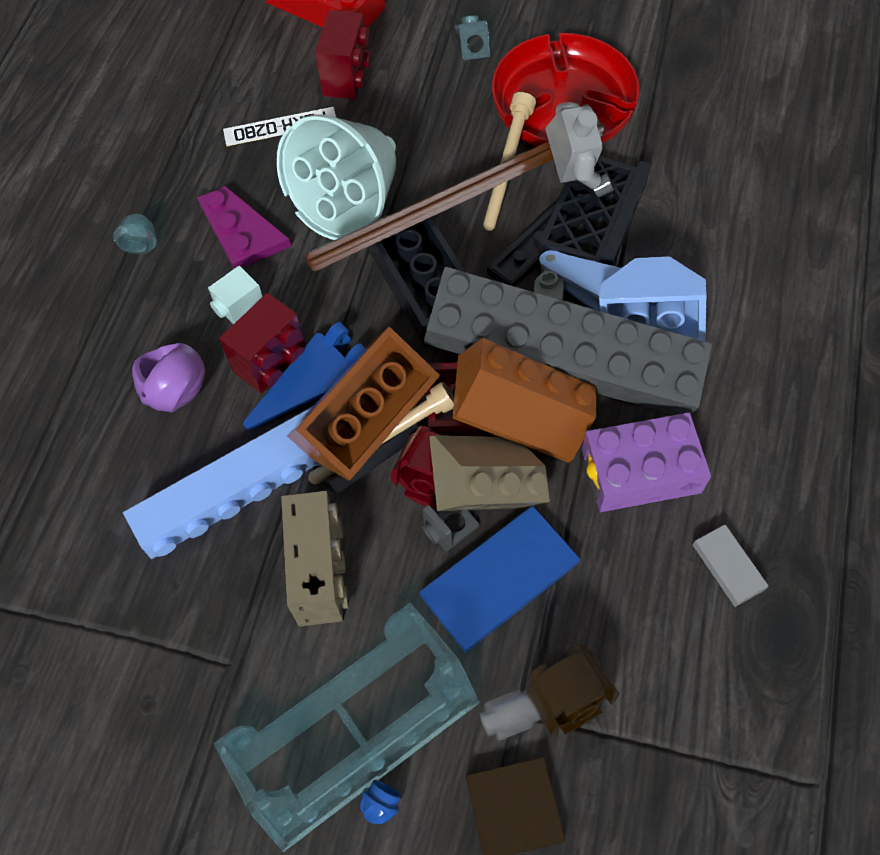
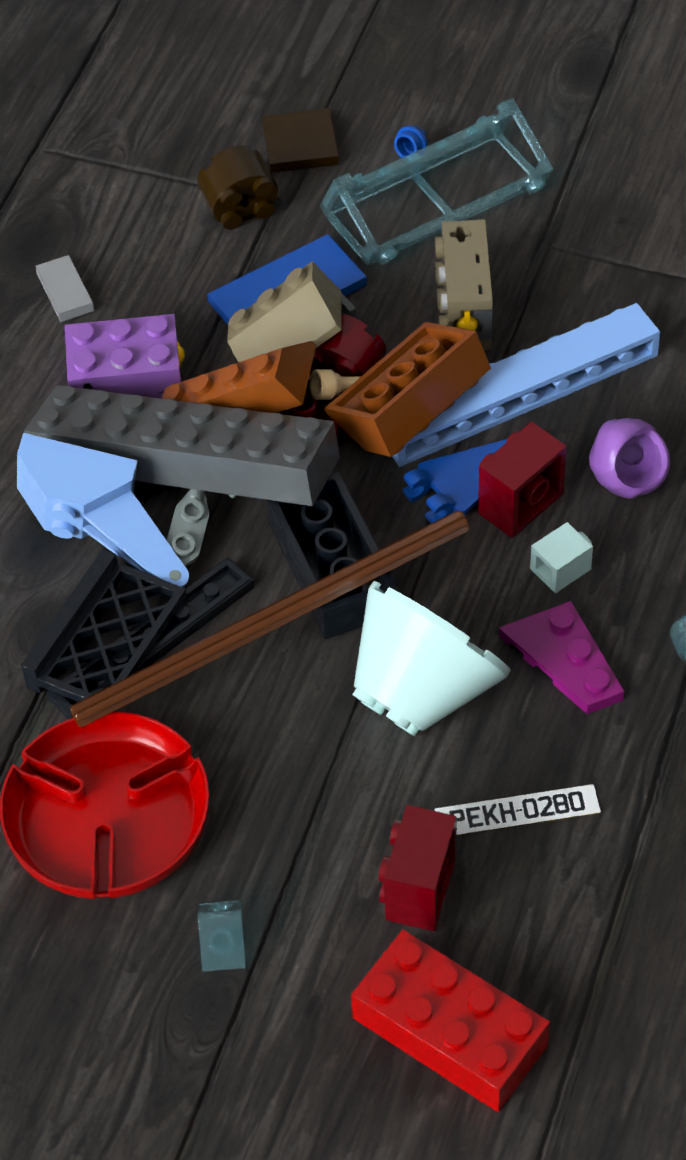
camera: 175 degrees left, 10 degrees down
clear brick [479,689,541,741] -> none
tan piece [483,92,536,231] -> none
light grey torso [545,102,614,197] -> none

